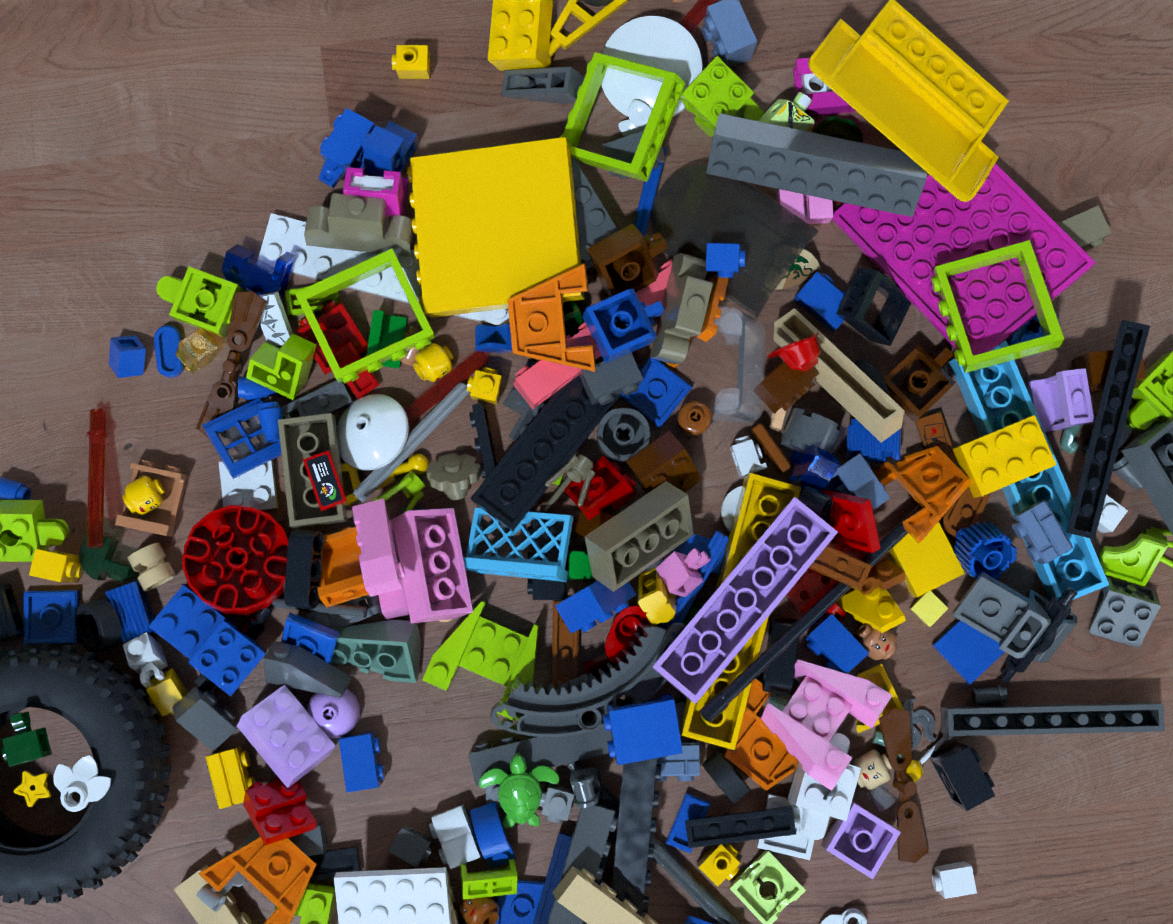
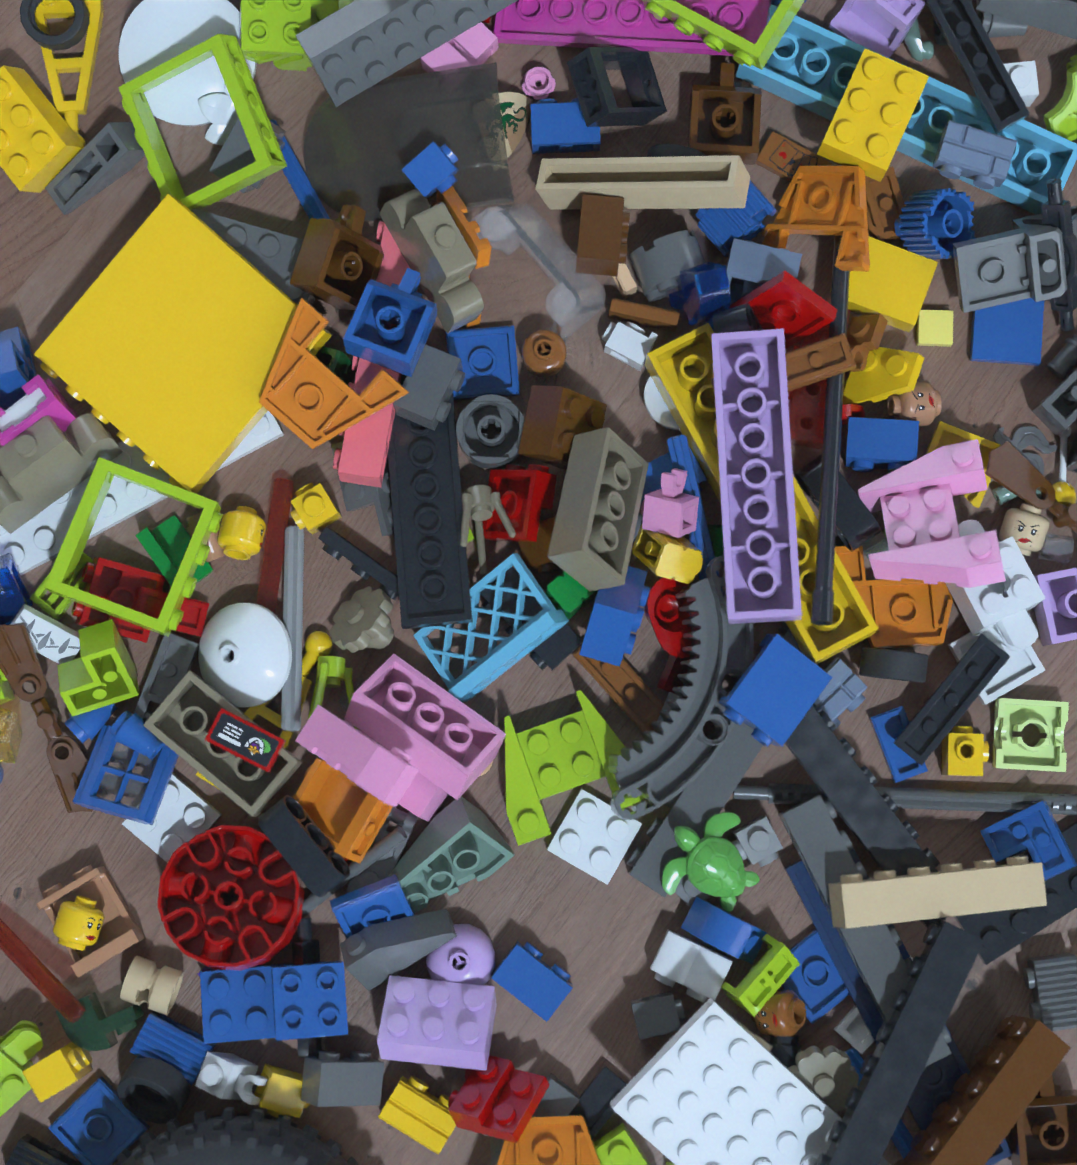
camera: 40 degrees left, 0 degrees up
blue panel [475,323,512,354] -> none
dark grey piece [570,766,602,808] -> none
red piece [767,332,820,371] -> none
none -> bright pink plate [522,67,555,100]
none -> white plate [547,789,642,885]

